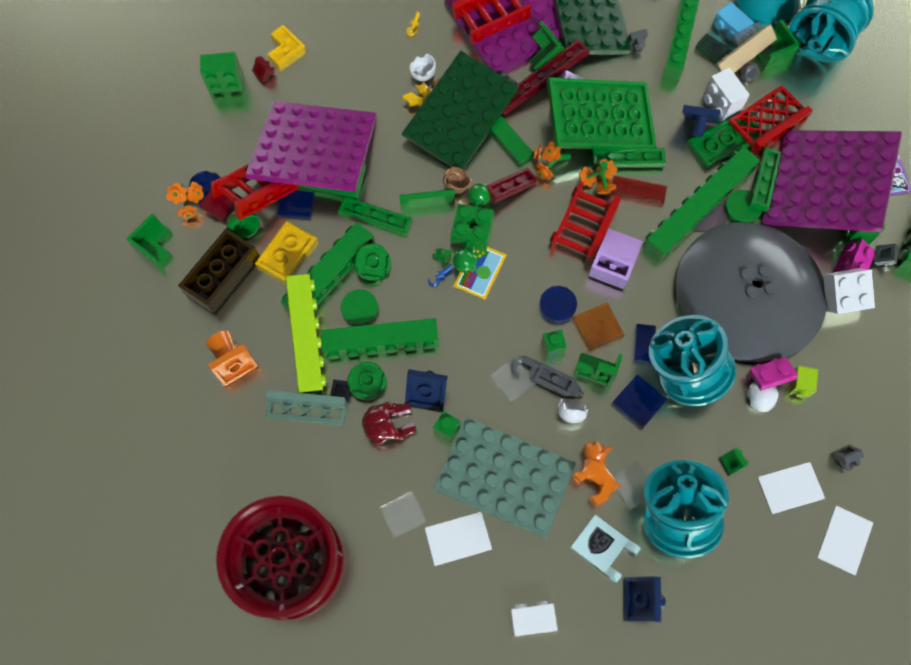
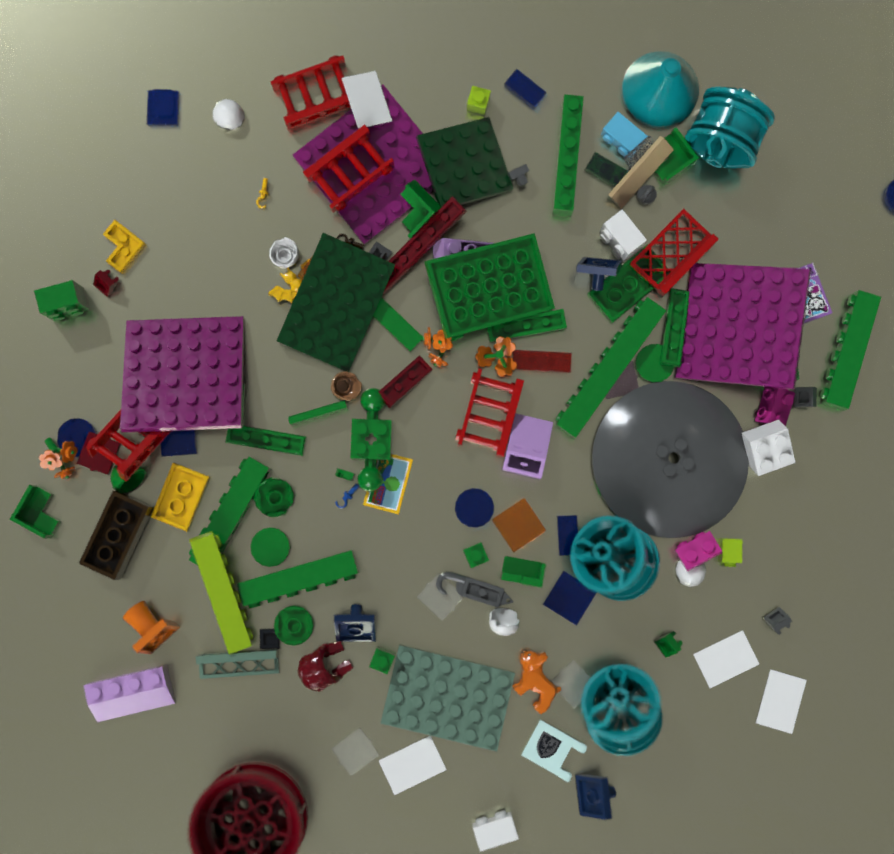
camera: 10 degrees left, 15 degrees up
none -> lavender slope [84,664,176,722]

